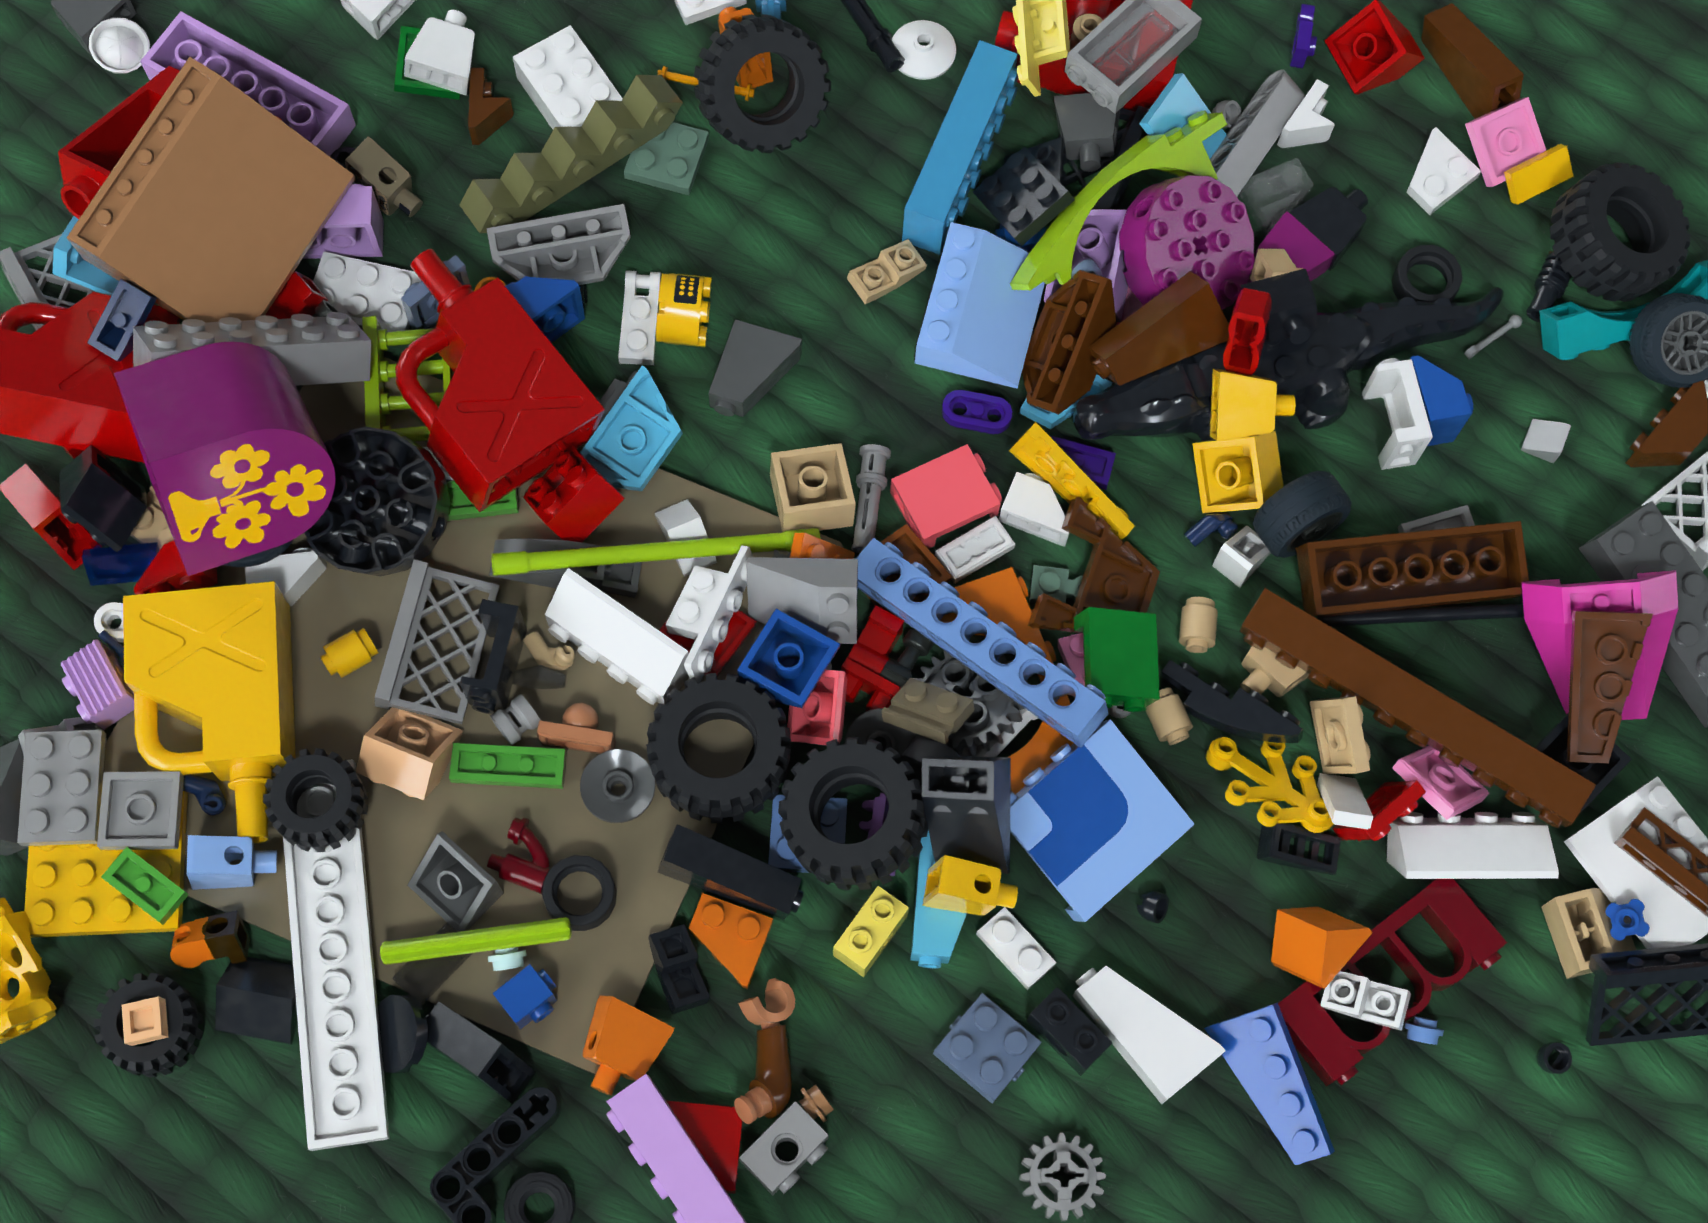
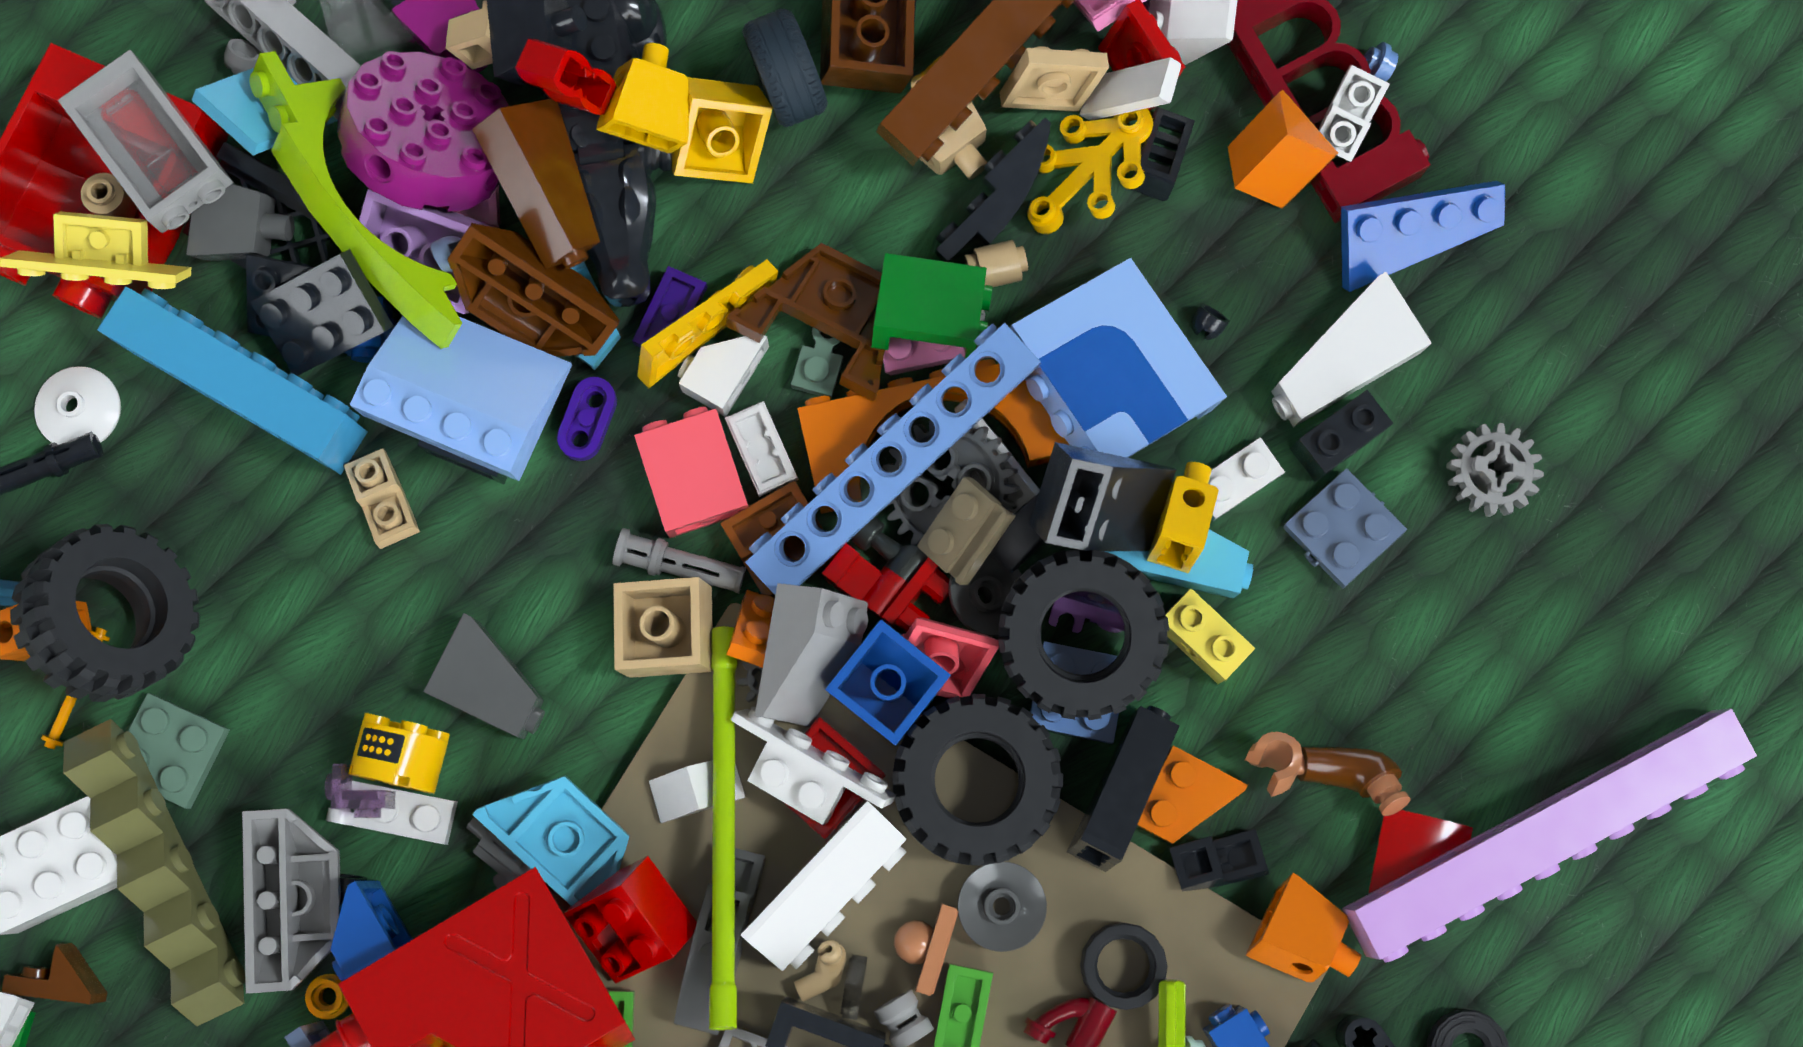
camera: 80 degrees left, 10 degrees up
light grey brick [739,1101,829,1195] -> none
medium nougat plate [799,1084,834,1122] -> none
tan brick [1179,597,1218,653] -> none
dark blue arm [1184,513,1238,547] -> none
white slope [1212,526,1270,588] -> none
none -> clear purple bracket [325,764,396,818]

